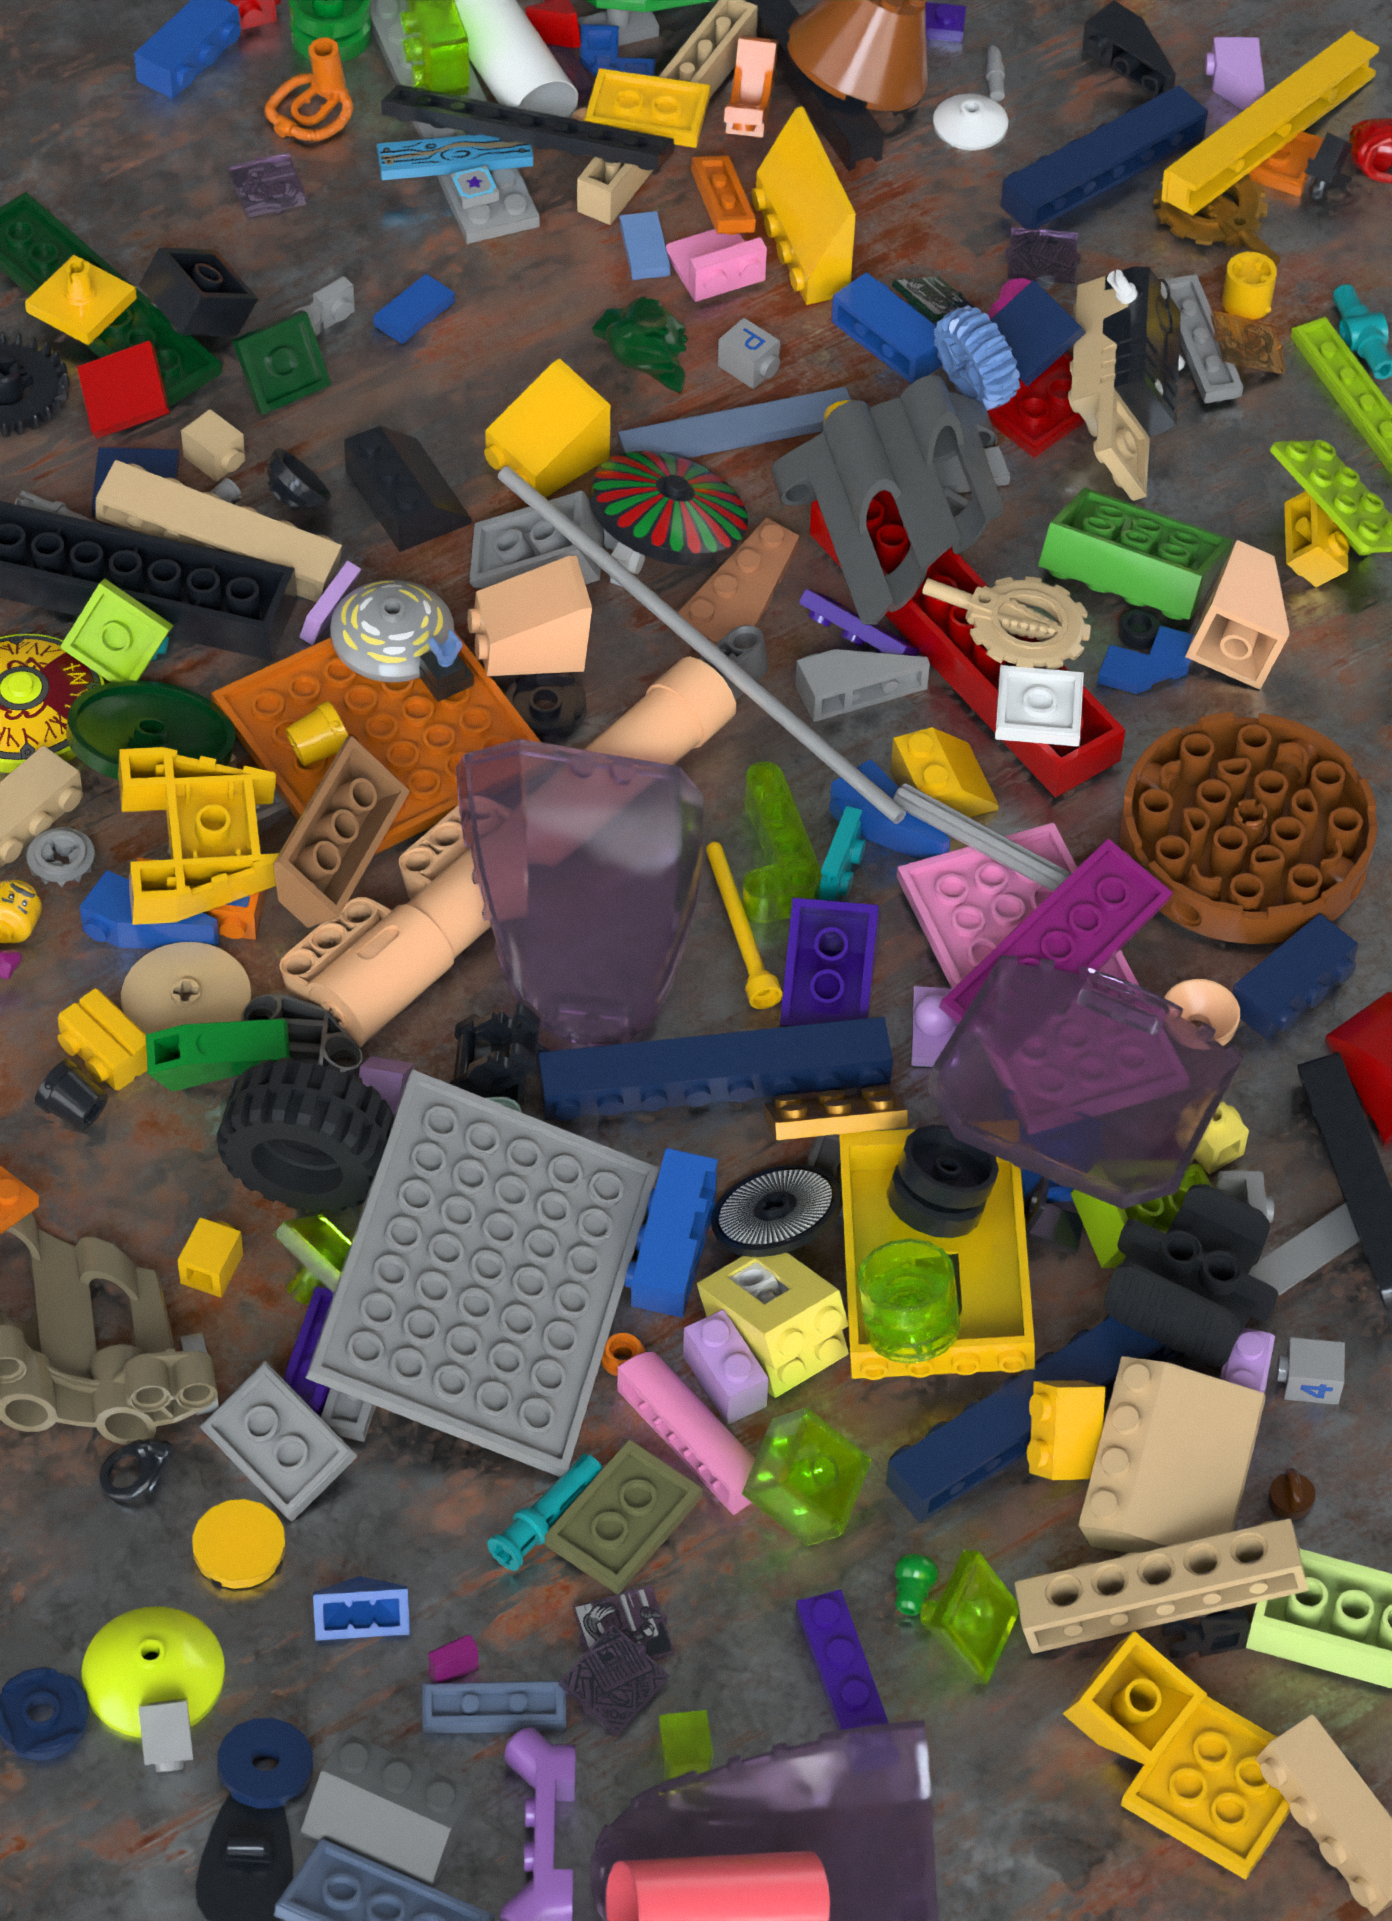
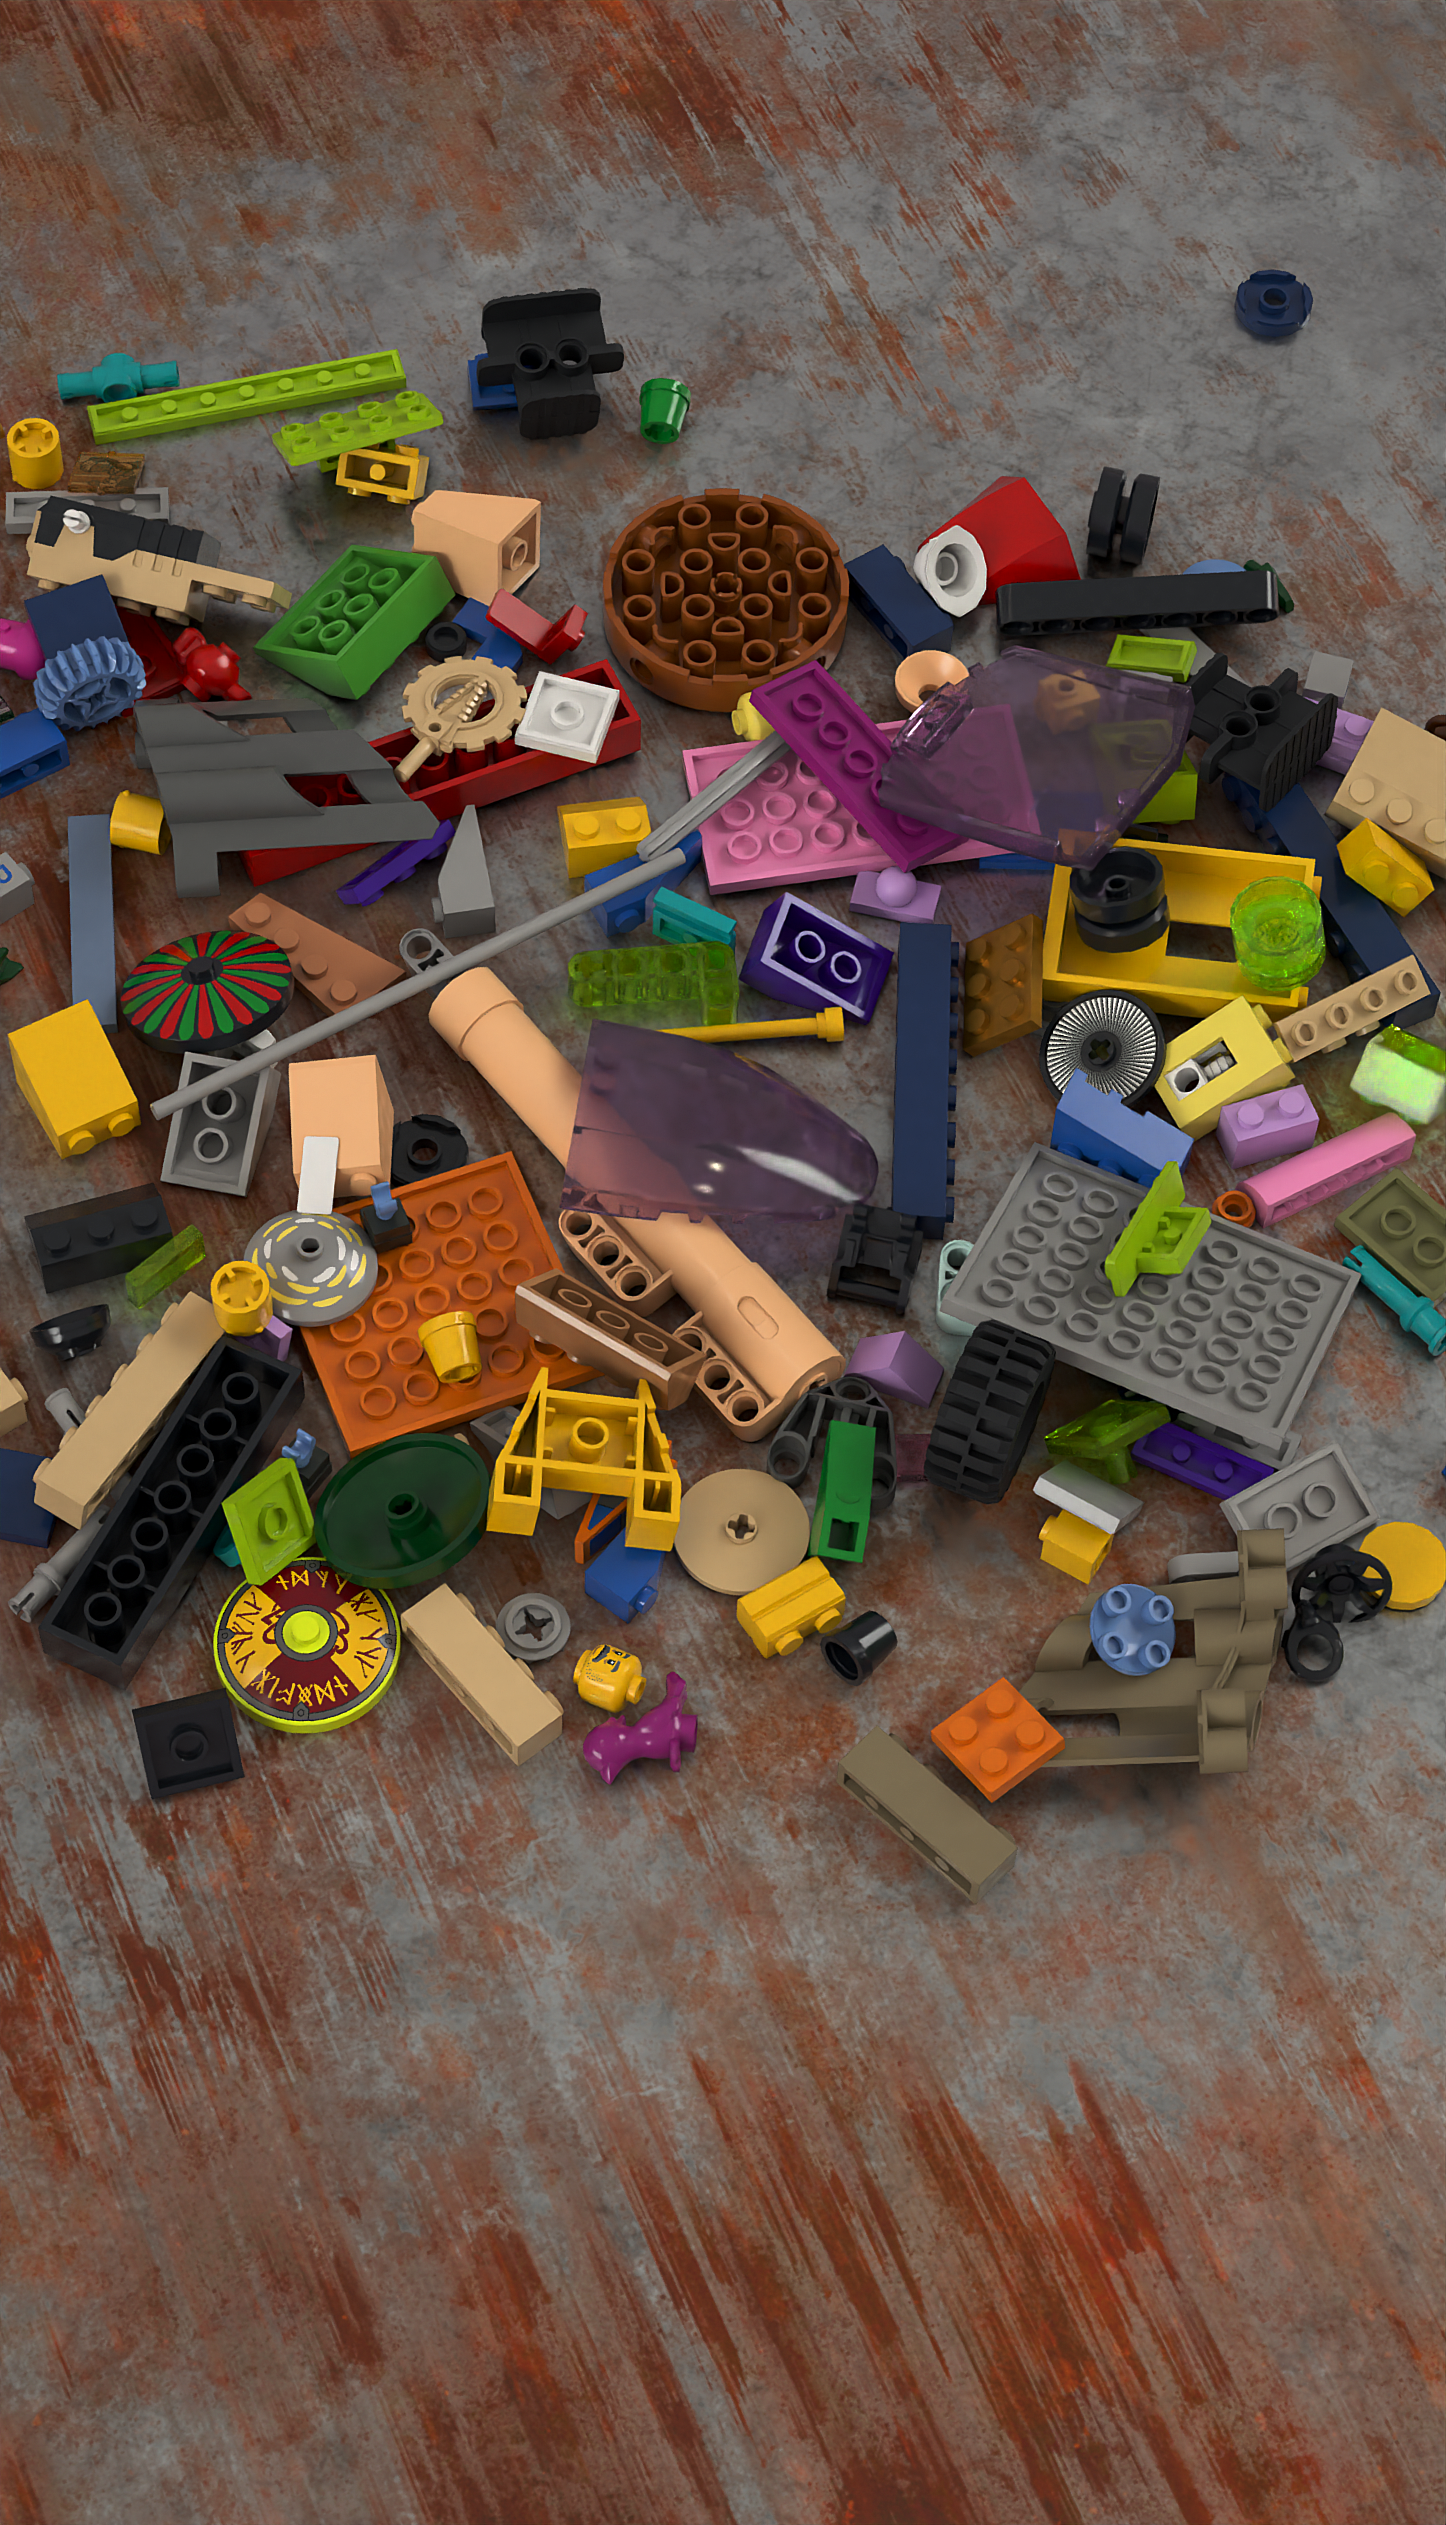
camera: 80 degrees left, 5 degrees up
none -> clear neon green tile [125,1224,206,1310]
none -> red piece [172,627,253,702]
none -> yellow piece [211,1261,273,1336]
none -> piece [278,1428,332,1501]
none -> white sticker [297,1136,339,1214]
none -> red bracket [485,588,588,665]
none -> white piece [913,525,987,617]
none -> light grey tile [1033,1460,1144,1534]
none -> medium blue dish [1090,1584,1176,1676]
none -> lime bracket [1105,1161,1212,1297]
none -> lime tile [1106,634,1197,682]
none -> tan bracket [1273,955,1431,1063]
none -> black wheel [1291,1544,1393,1623]

